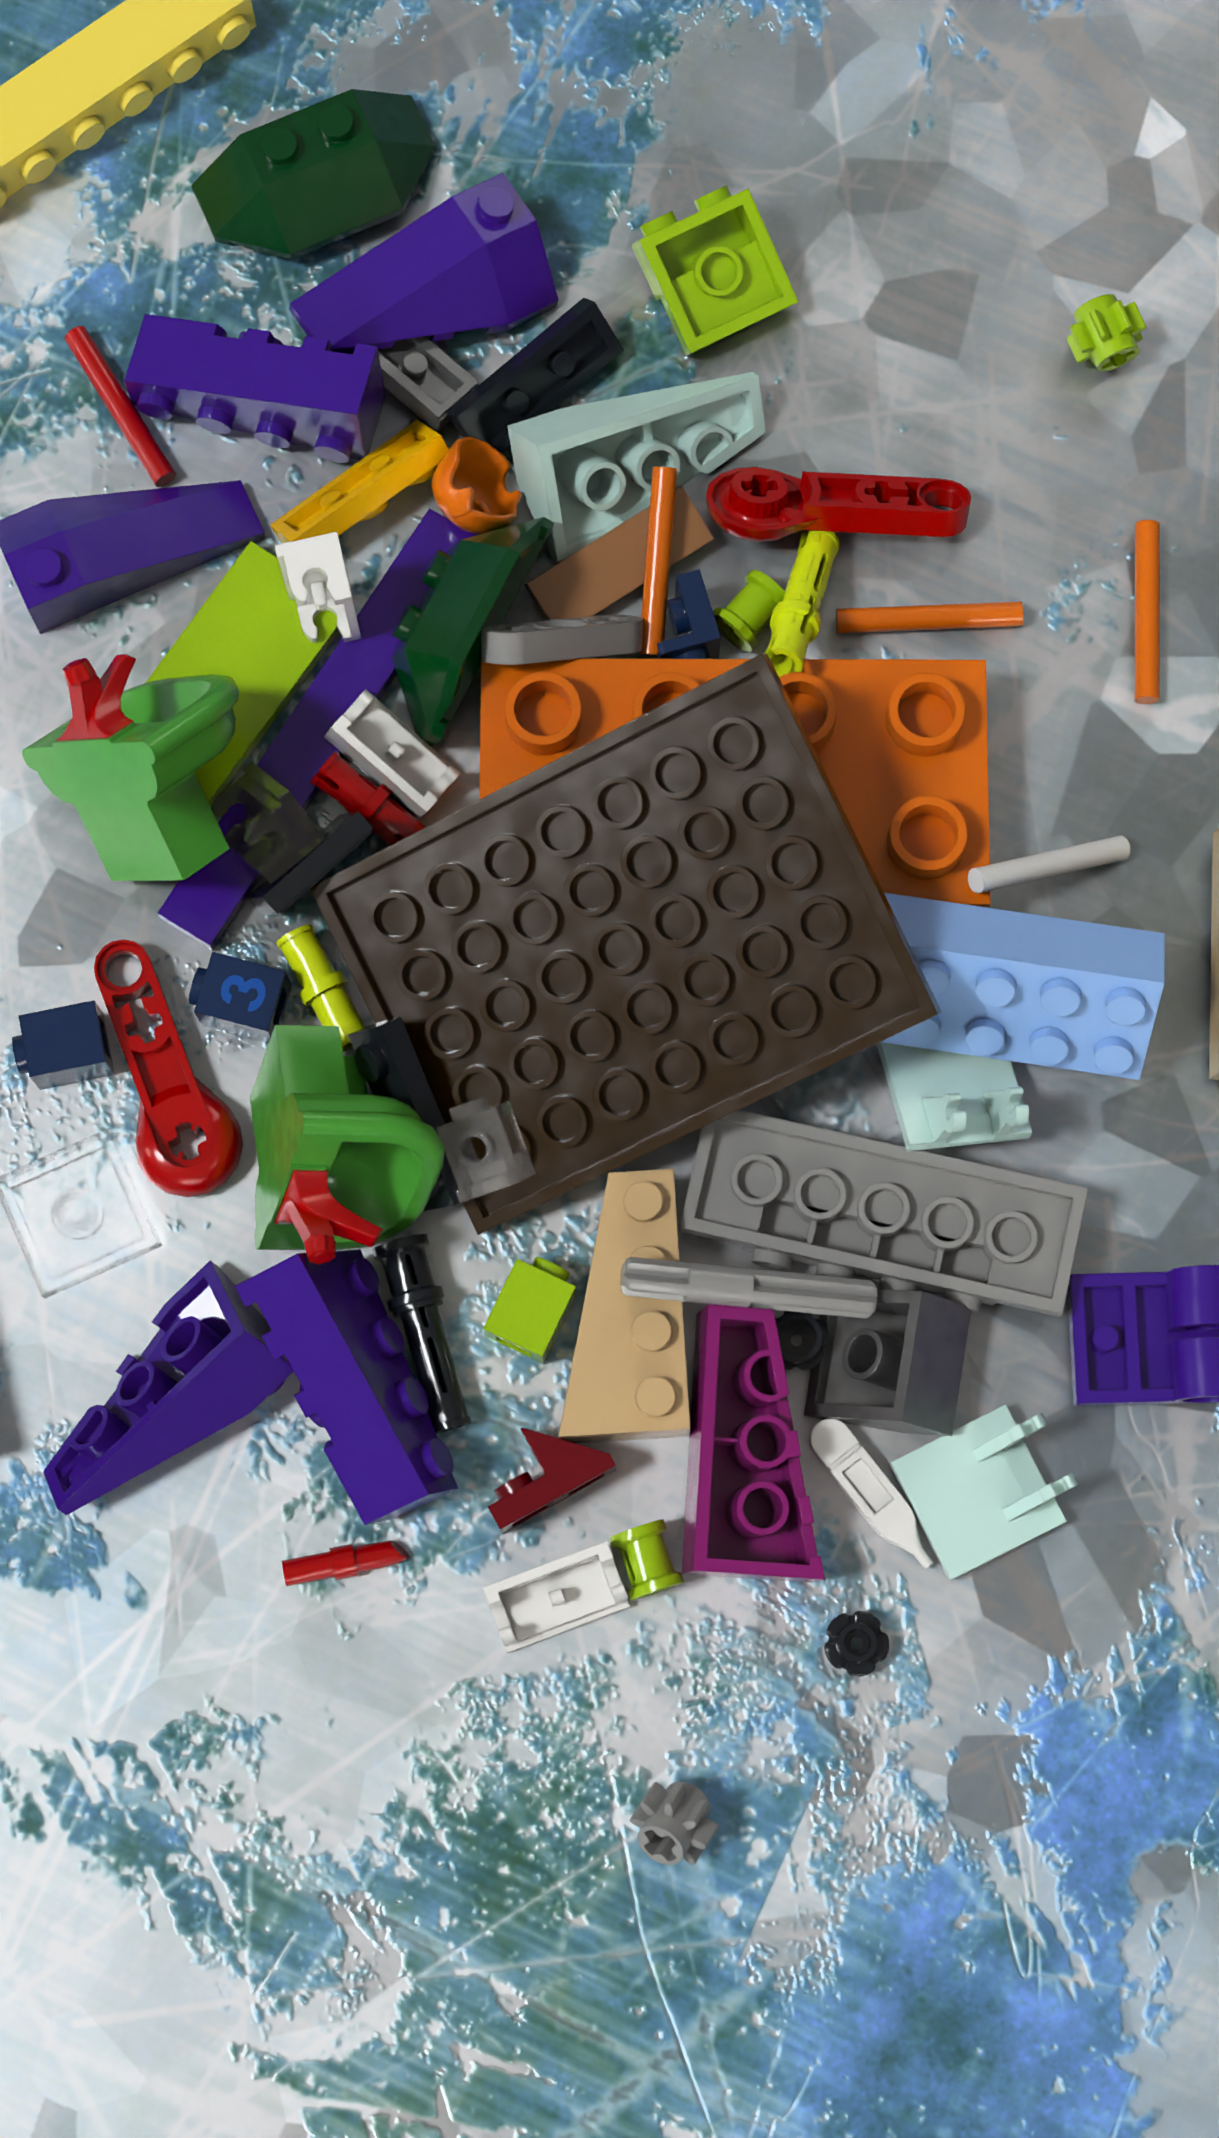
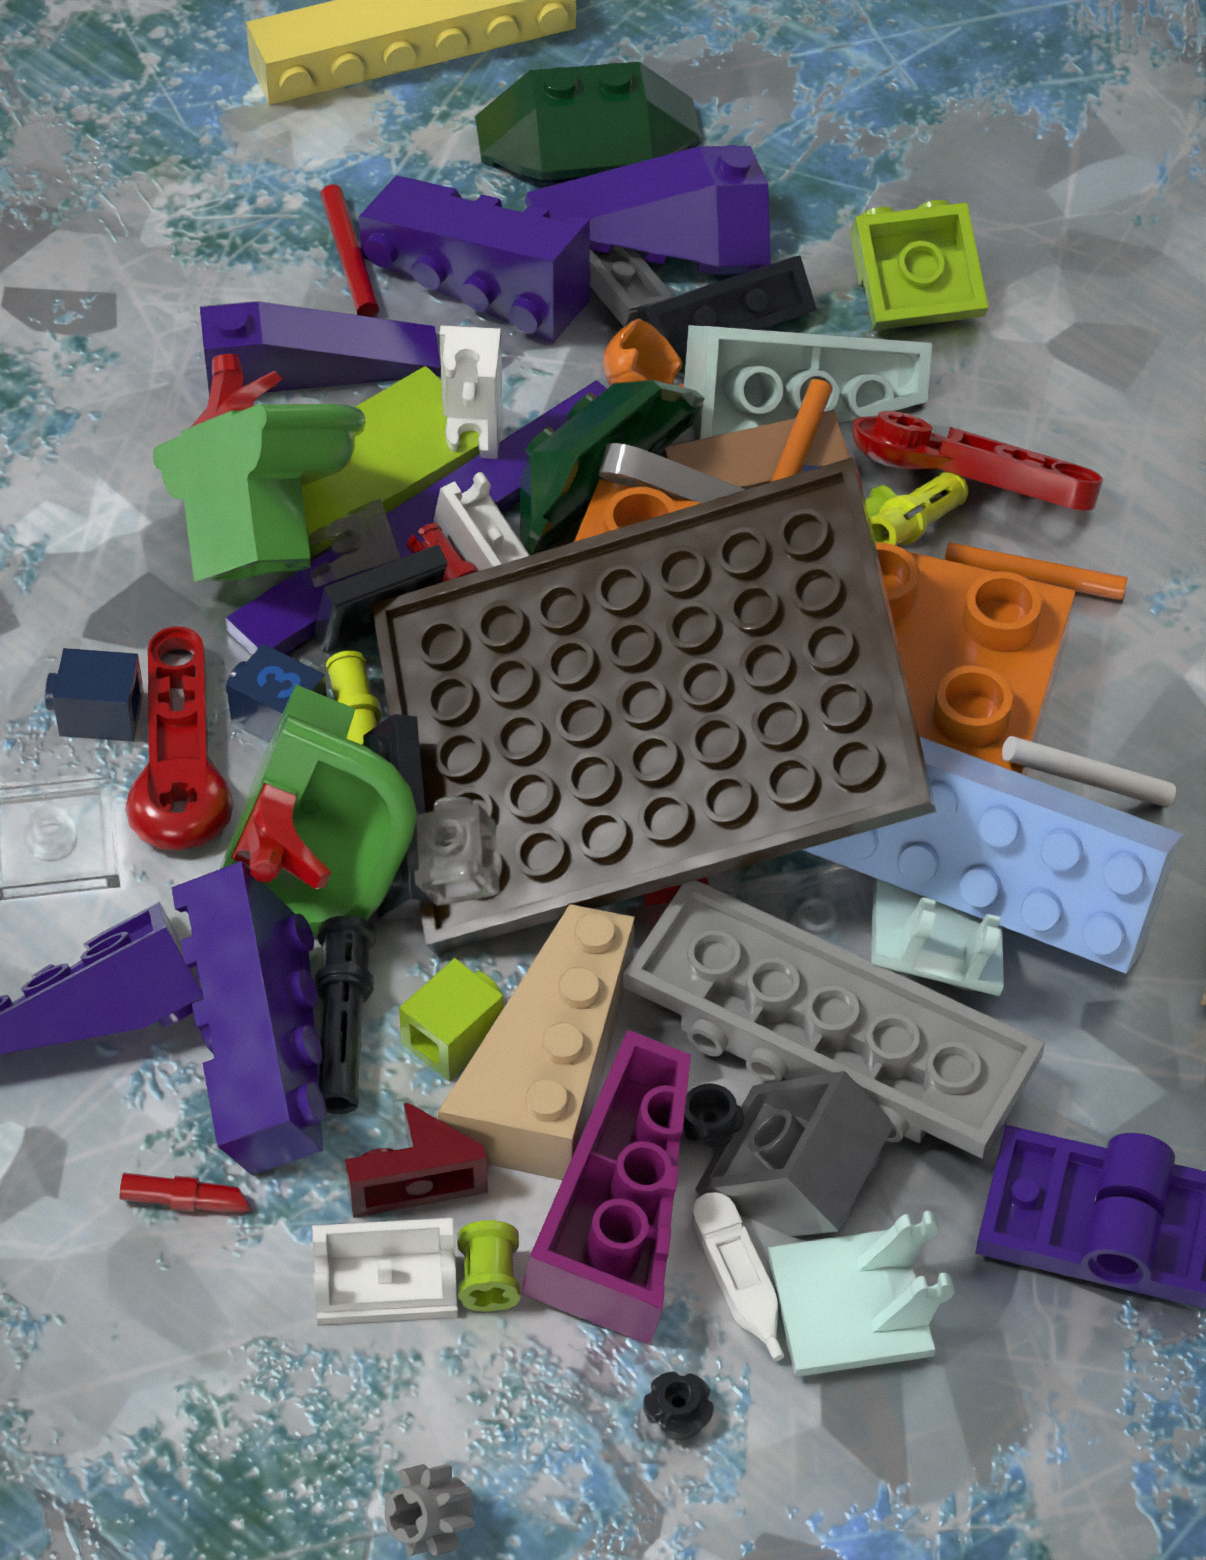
camera: 15 degrees right, 25 degrees down
yellow plate [270,420,449,544] -> none
light grey axle [620,1257,877,1319] -> none

